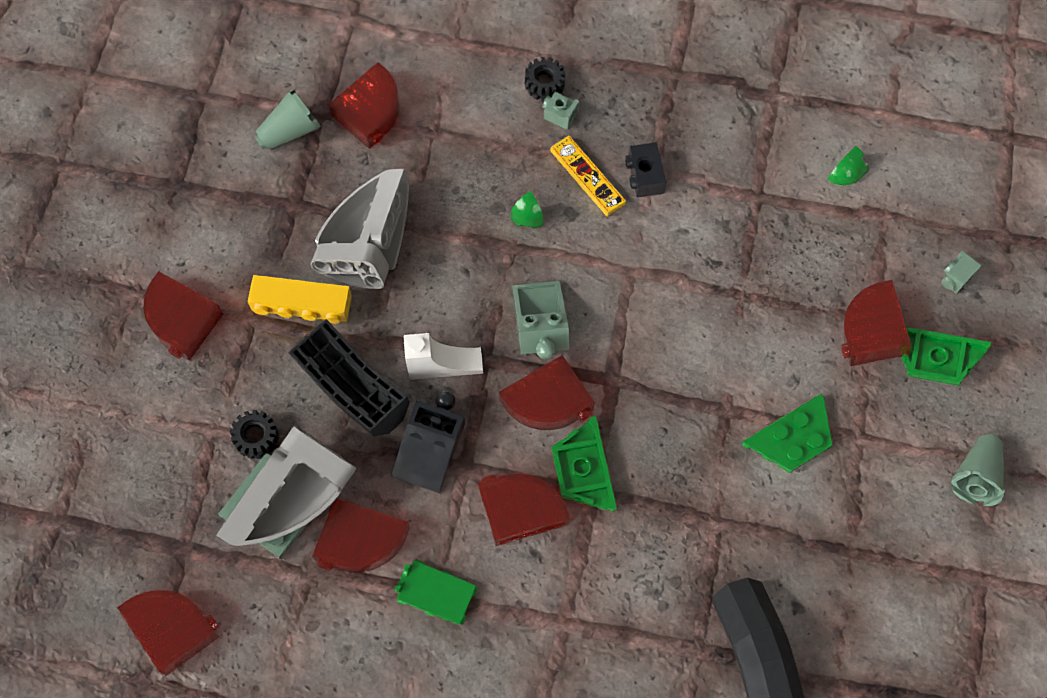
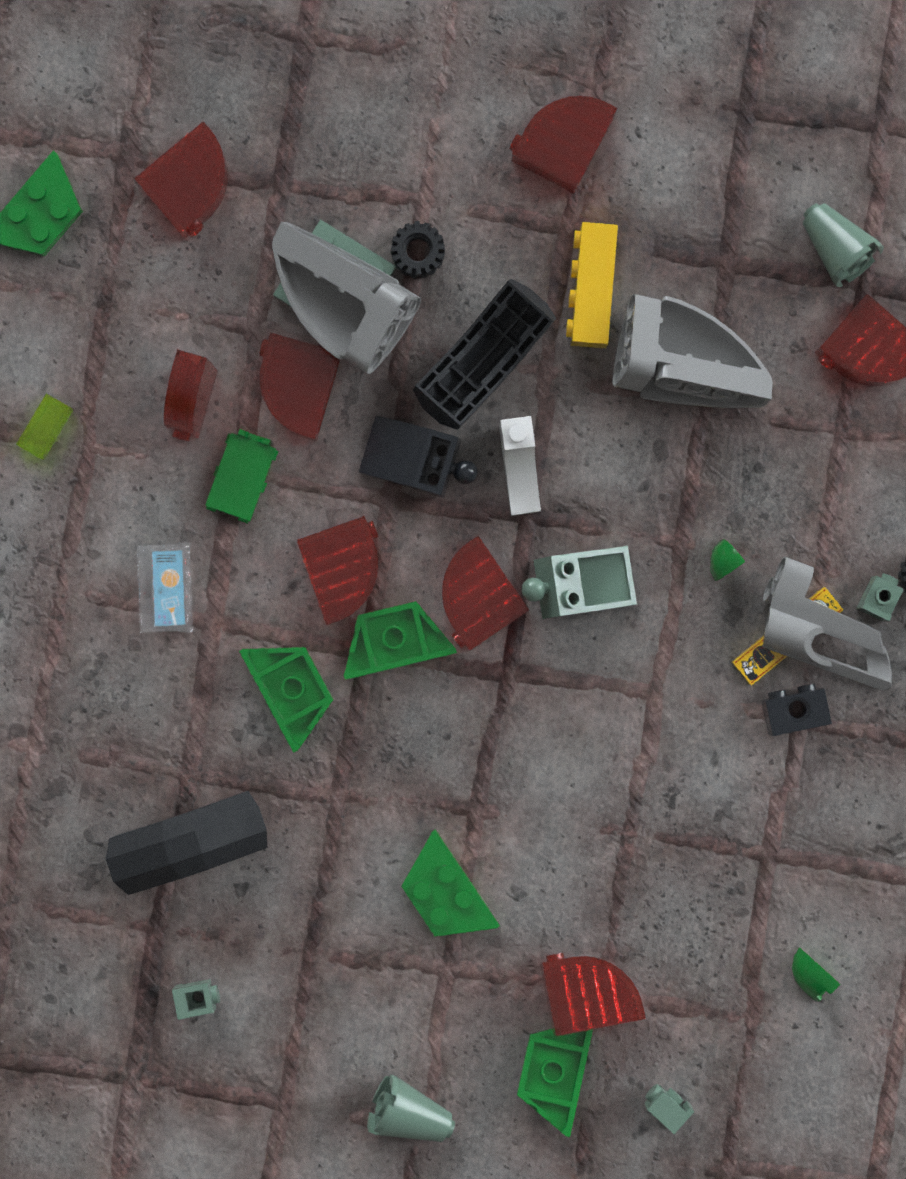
camera: 90 degrees right, 20 degrees up
none -> clear door [137,541,194,634]
none -> clear red brick [163,349,218,441]
none -> sand green brick [172,979,220,1020]
none -> green wing [239,647,334,753]
none -> light grey panel [762,557,892,691]

